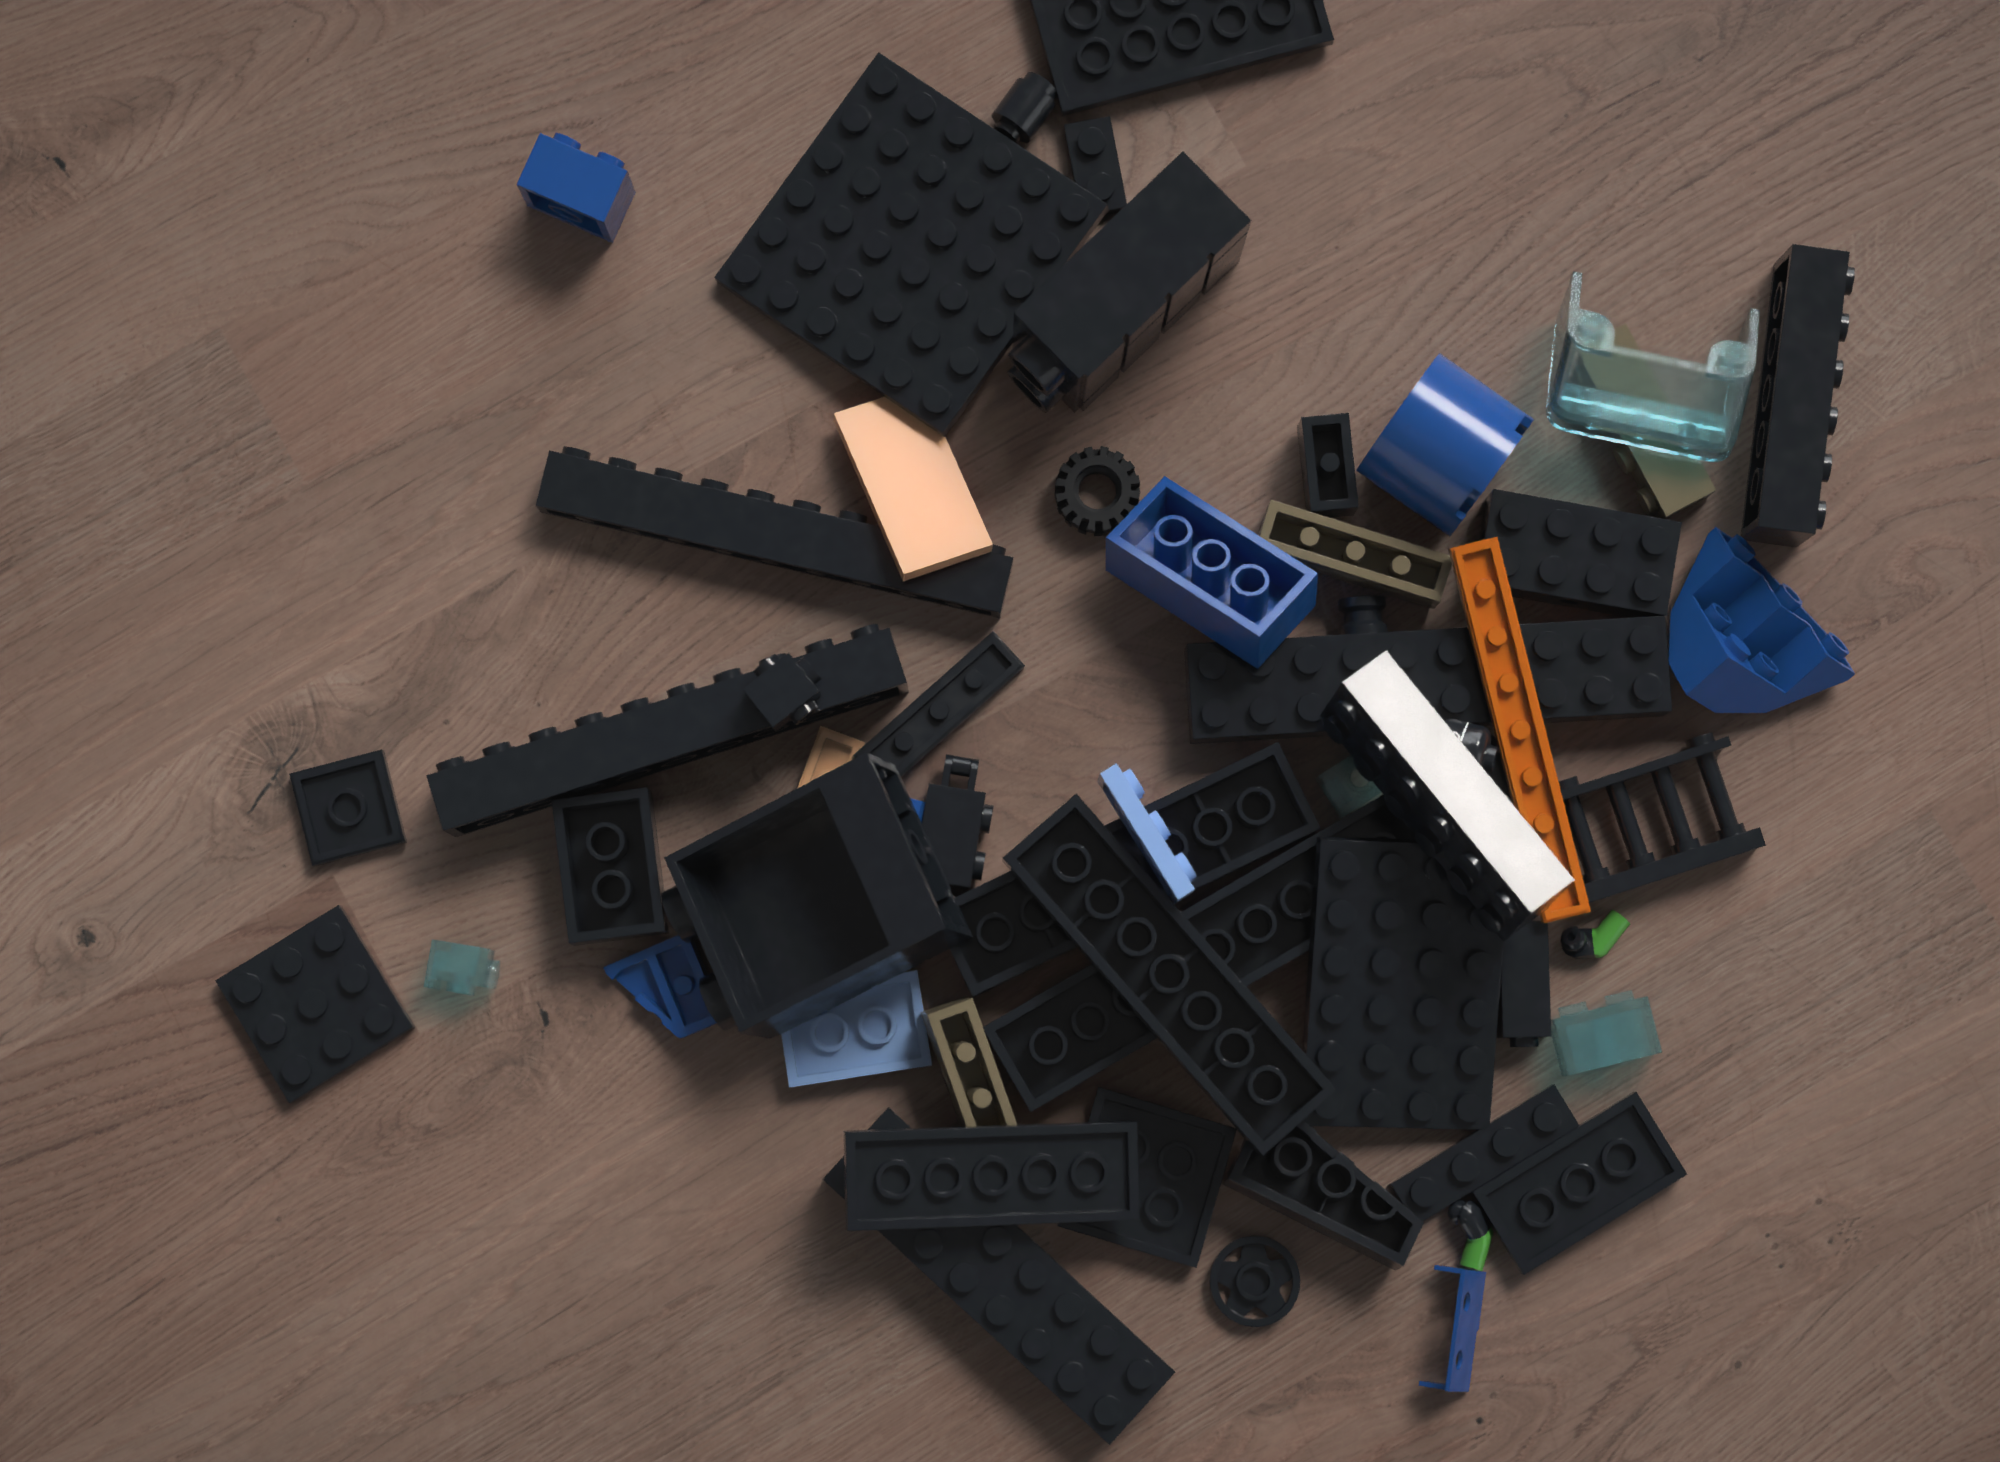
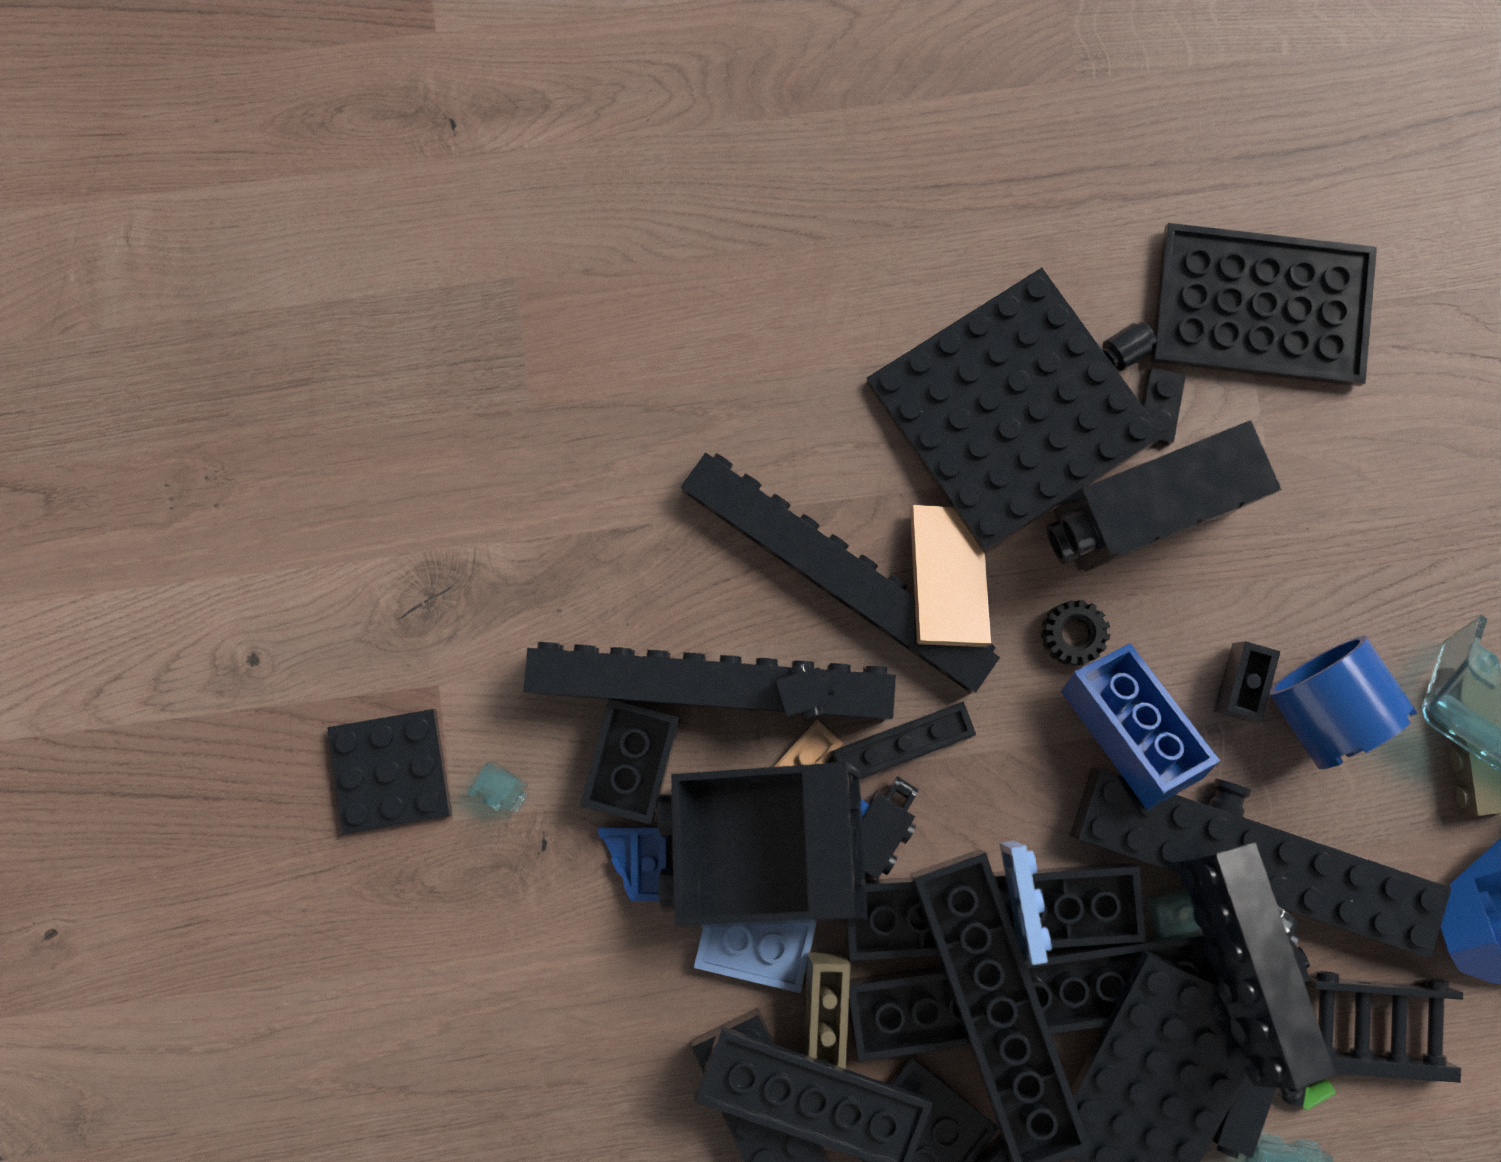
camera: 25 degrees right, 0 degrees up
black tile [289,749,407,867] -> none
blue brick [516,133,636,243] -> none
dark tan brick [1259,500,1452,609] -> none
orange tile [1449,537,1591,923] -> none
black brick [1479,489,1682,618] -> none

